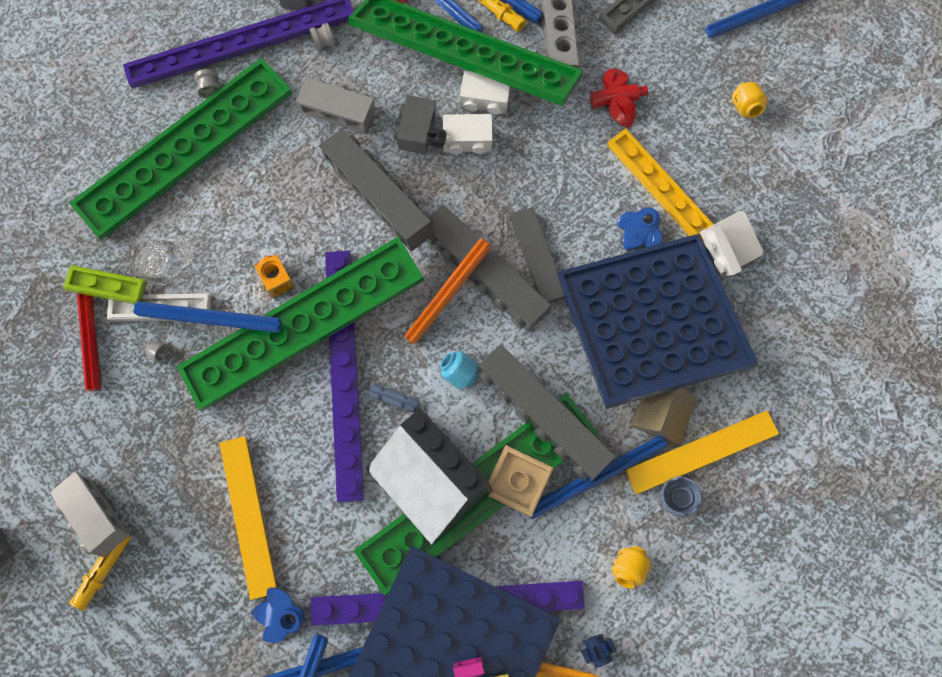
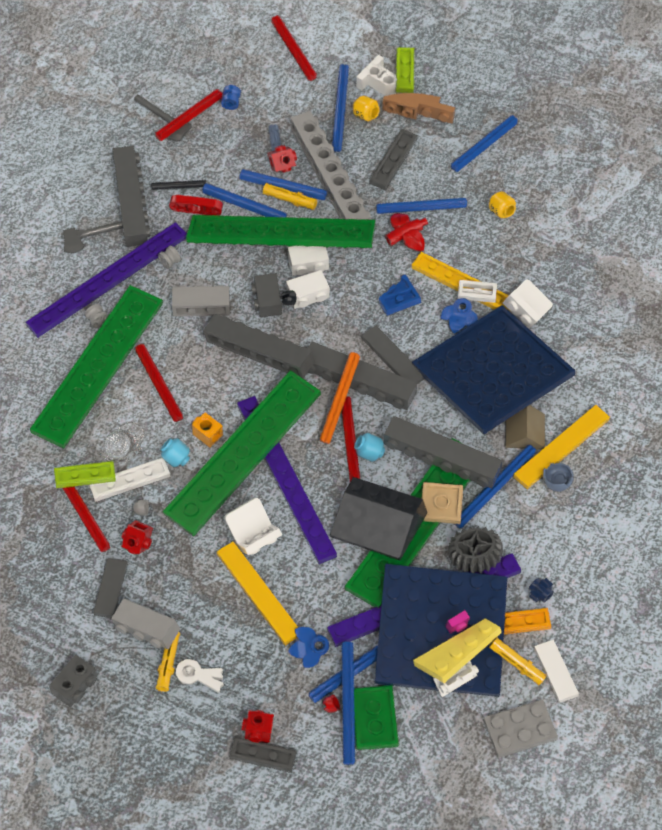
camera: 20 degrees left, 15 degrees down
blue axle [133,301,282,333] -> none
sand blue axle [369,383,419,412] -> none
yellow head [612,546,652,589] -> none
none -> dark grey tile [93,558,128,618]
none -> red brick [121,520,153,554]
none -> red axle [135,344,183,422]
none -> medium azure head [160,438,190,467]
none -> white piece [176,659,224,693]
none -> white bracket [224,498,282,555]
none -> red axle [341,396,360,482]
none -> blue axle [376,198,467,214]
none -> blue wing [379,274,421,316]
none -> dark grey gear [448,526,503,574]
none -> white tile [458,280,497,303]

